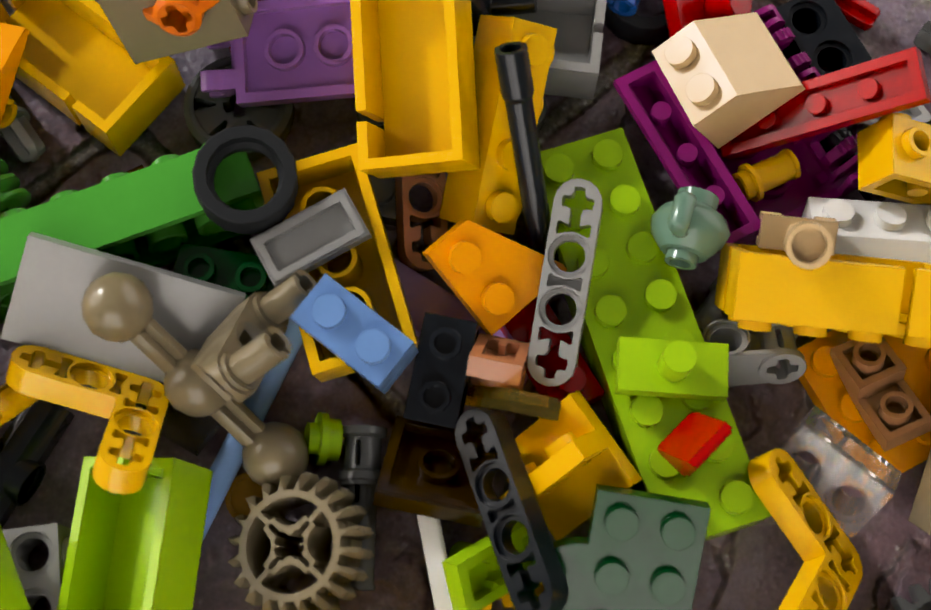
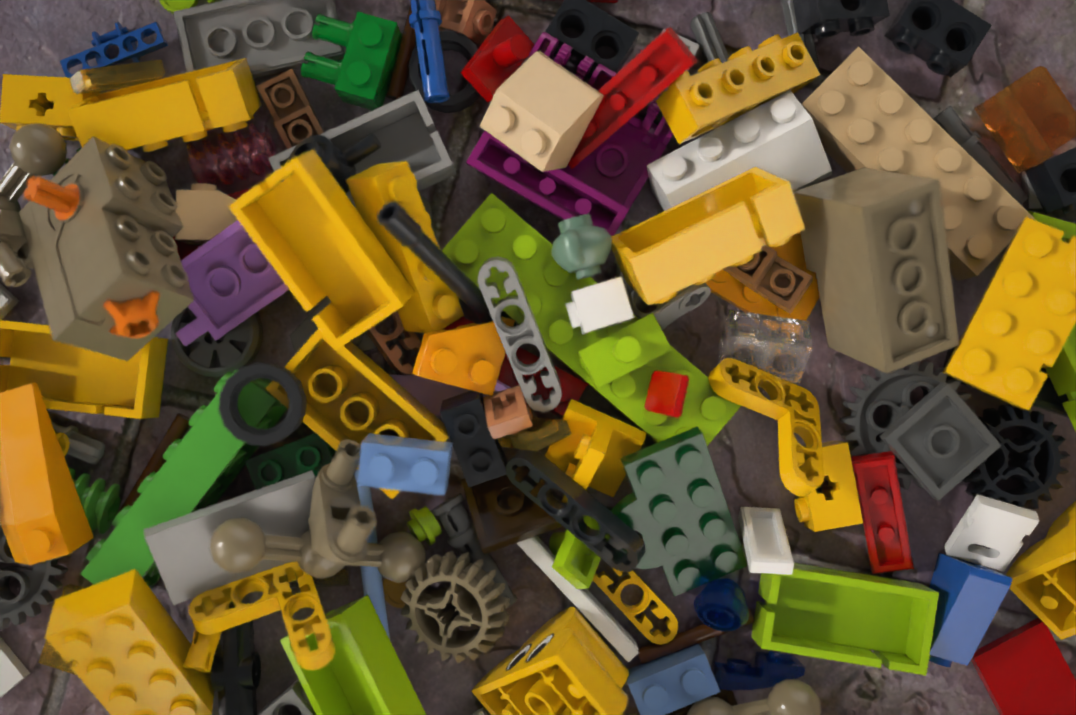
camera: 30 degrees left, 15 degrees up
light grey tile [249,188,372,287] -> none
yellow pin [732,149,801,202] -> none
tan bar [756,211,839,269] -> none
none -> white brick [566,277,634,335]

